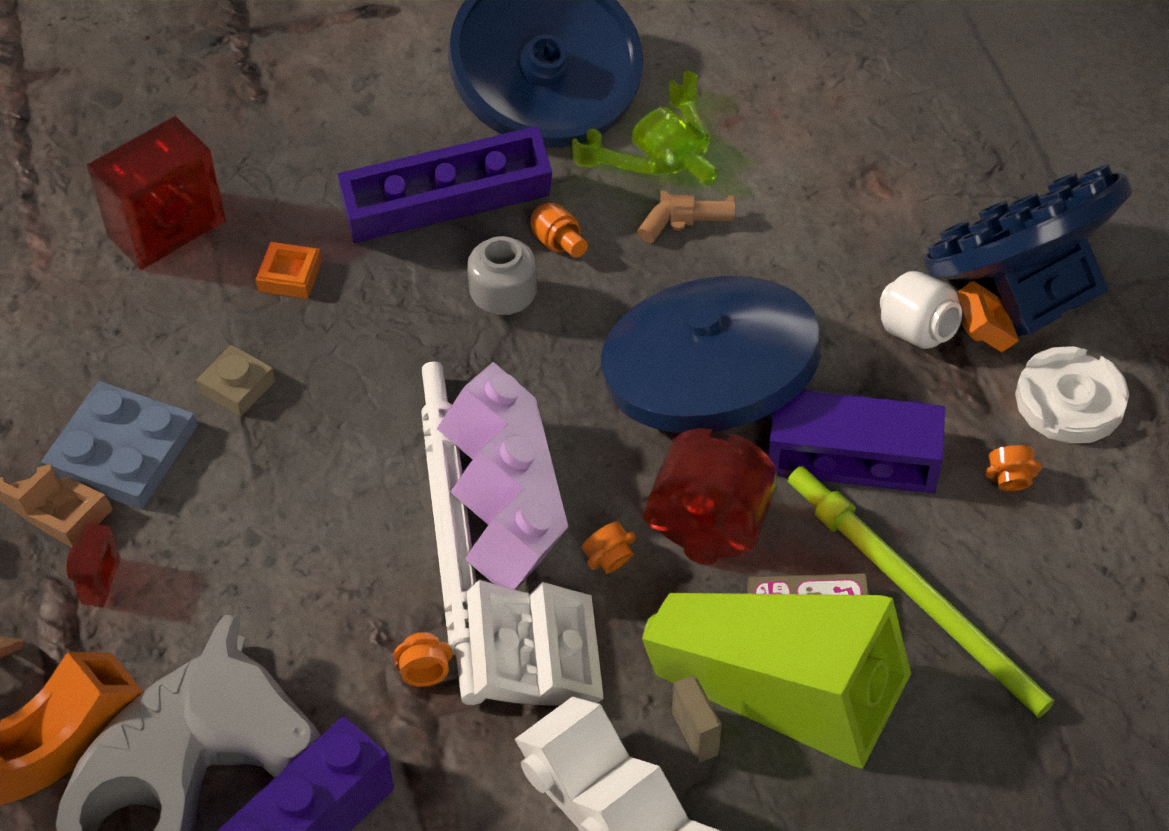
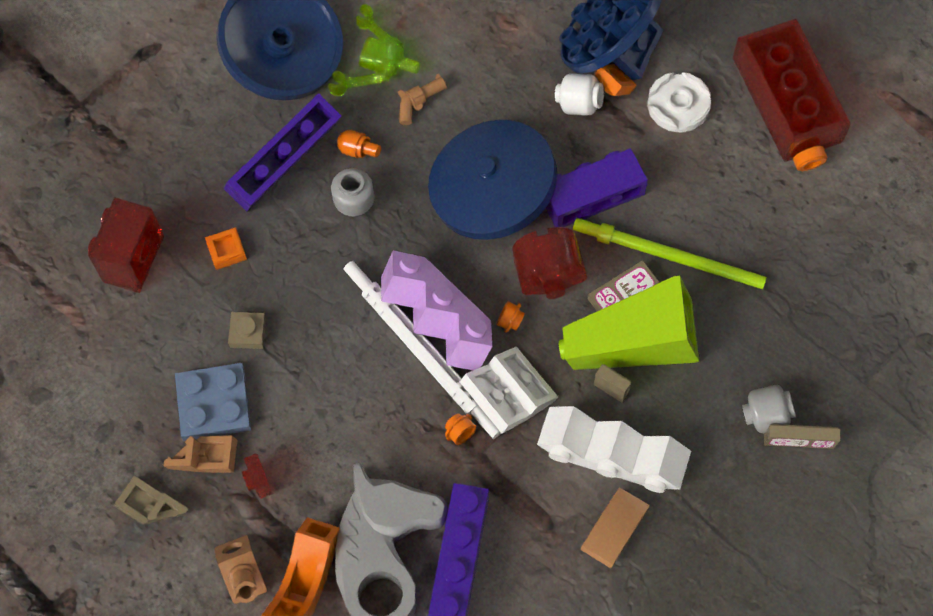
camera: 30 degrees left, 15 degrees up
orange plate [985,445,1042,491] -> none

